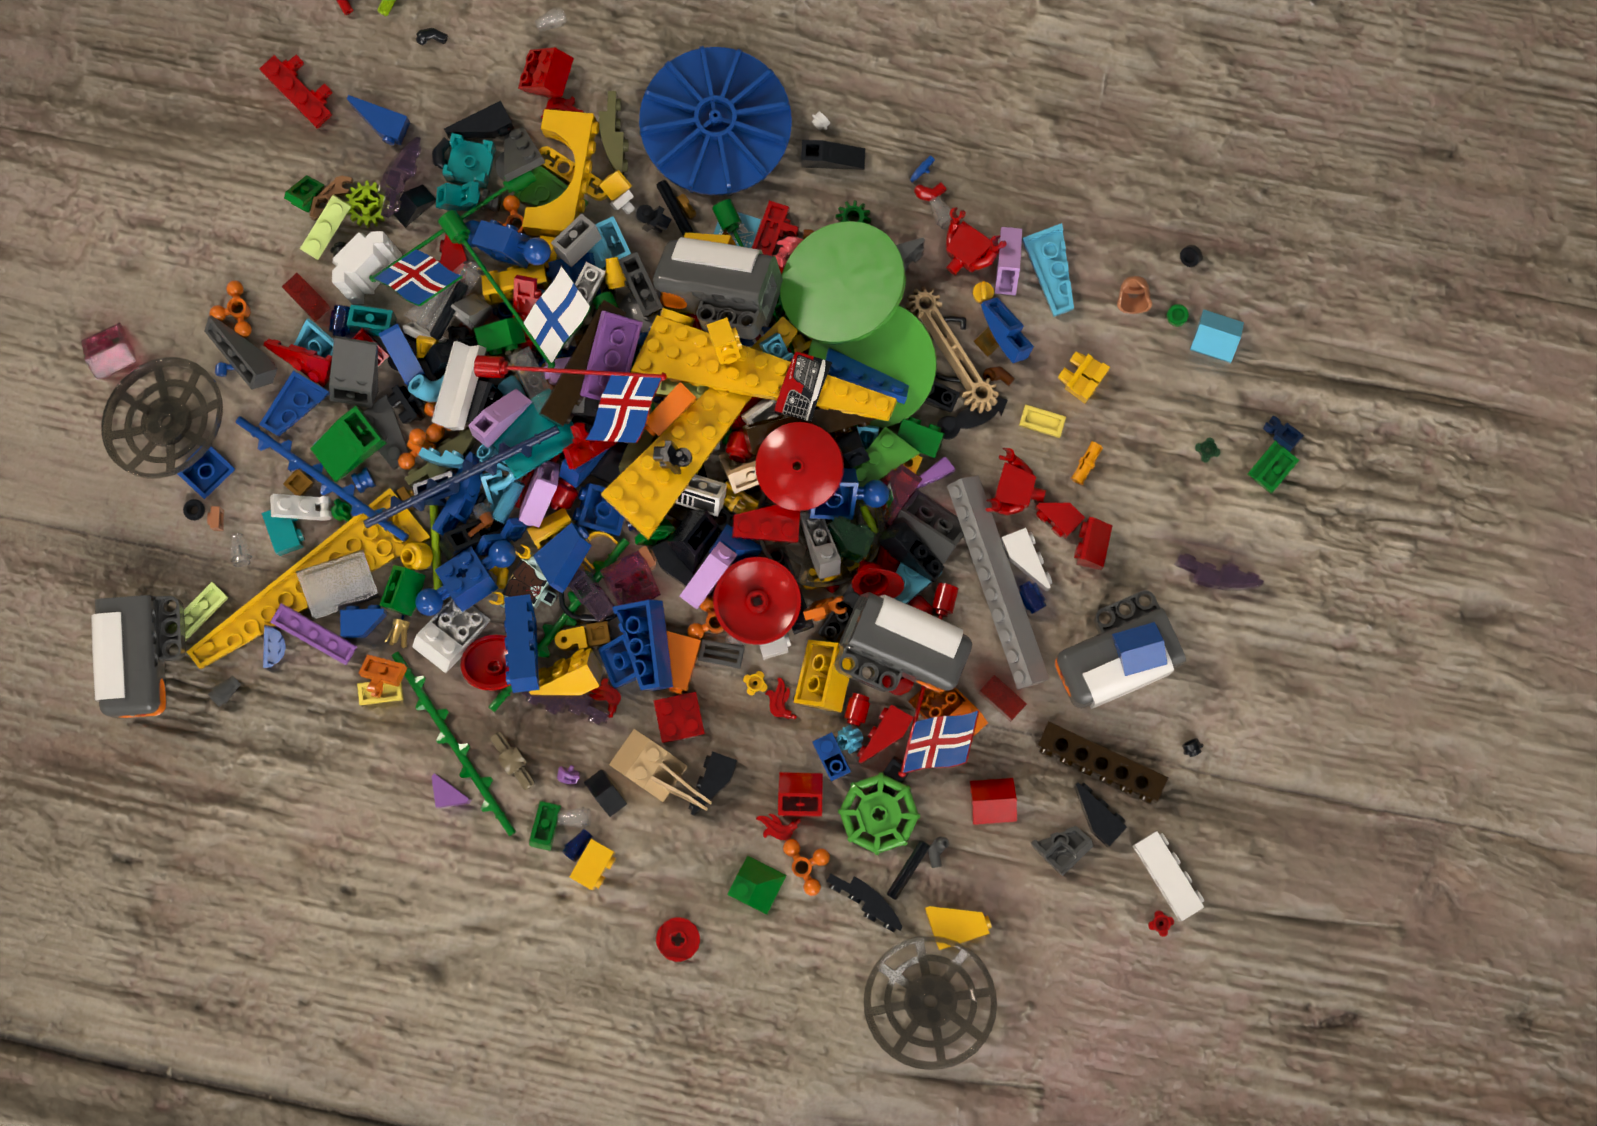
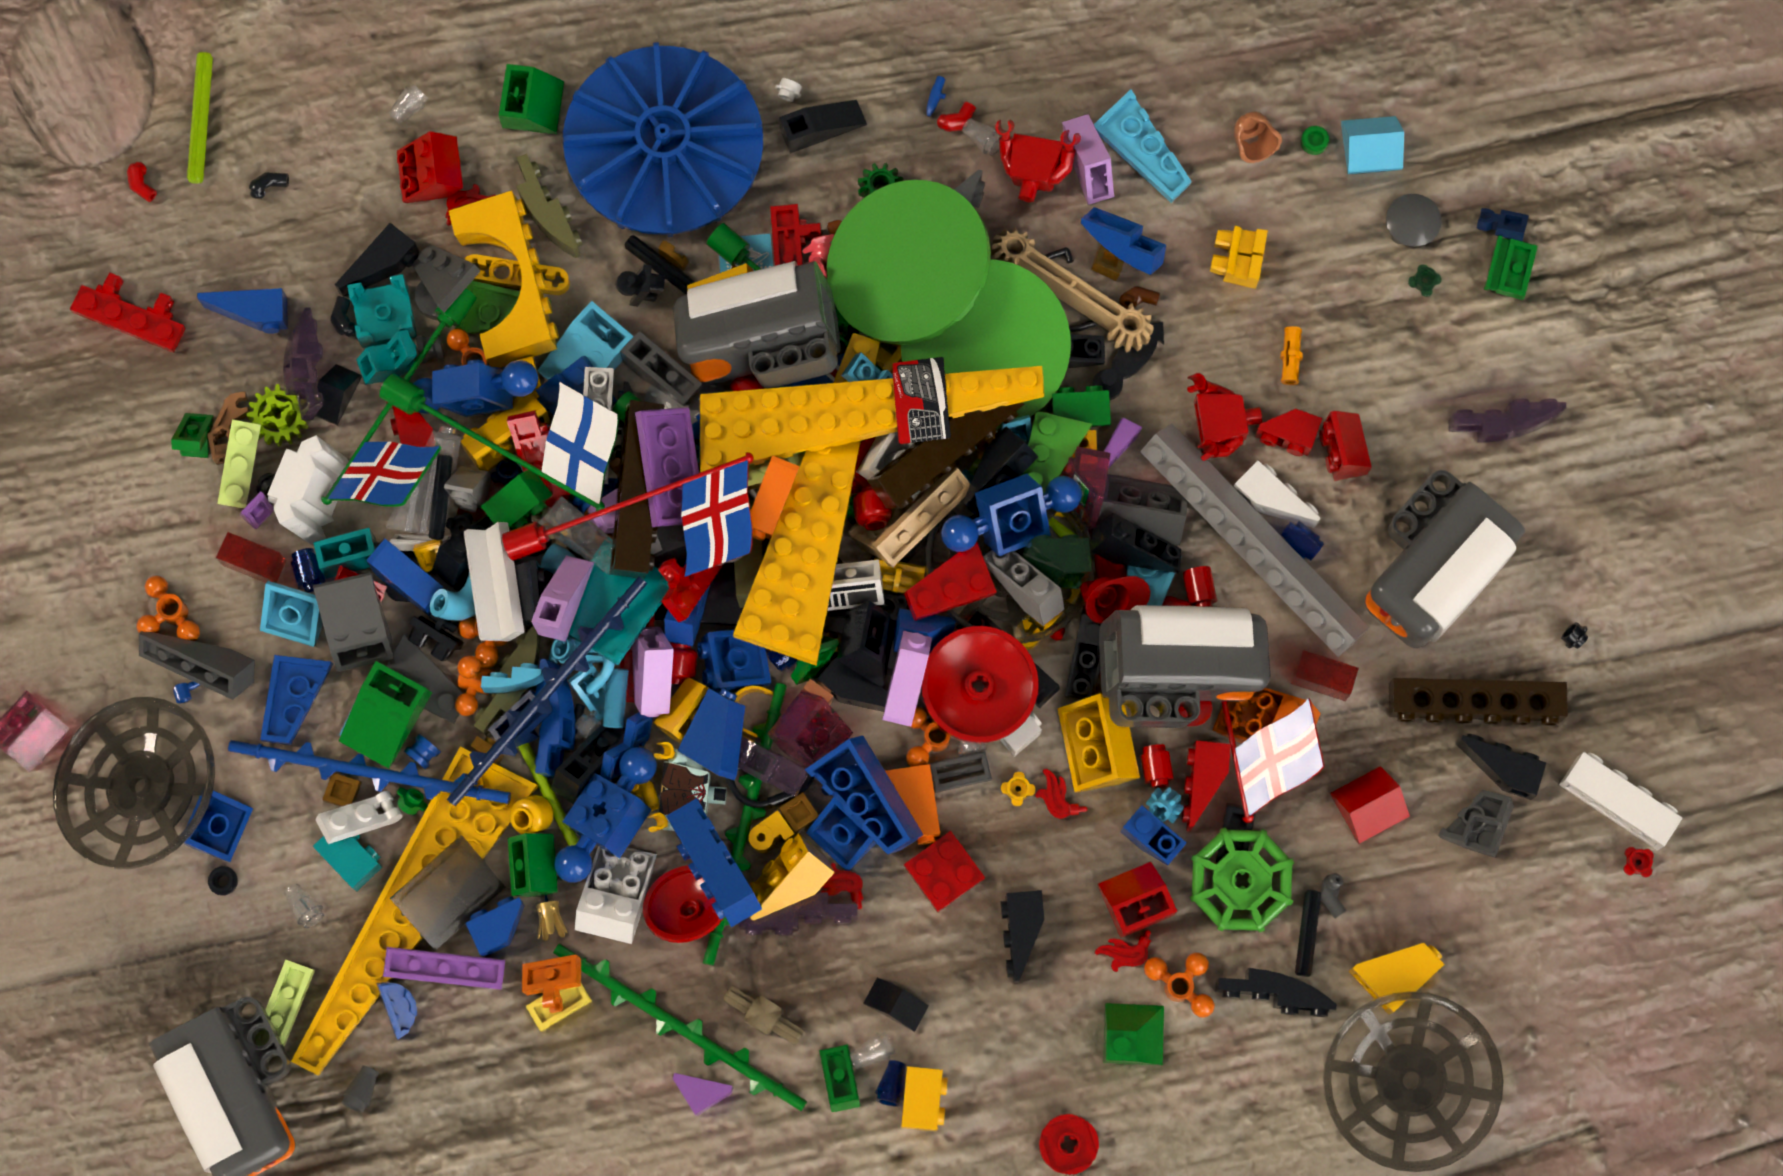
camera: 30 degrees left, 5 degrees down
nougat plate [207,506,224,531] -> none
red wing [263,339,332,387] -> none
dark orange hand [468,512,494,537] -> none
light grey brick [551,213,602,267] -> none
medium lavender piece [557,765,580,784] -> none
yellow slope [599,170,632,201] -> none
yellow cone [605,257,626,289] -> none
white tile [609,190,635,214] -> none
tan slope [609,729,712,811] -> none
hips [653,441,692,474] -> none
yellow piece [660,308,695,327] -> none
yellow brick [707,317,742,365] -> none
red dish [755,422,844,511] -> none
orange plate [803,596,848,621] -> none
blue wing [825,348,909,404] -> none
yellow tile [972,281,994,304] -> none
light yellow tile [1019,404,1066,438] -> none
slope [1112,622,1168,676] -> none
black tile [1180,245,1203,267] -> none
none -> medium lavender slope [240,491,274,529]
none -> green slope [498,64,565,134]
none -> dark grey dish [1386,194,1442,247]

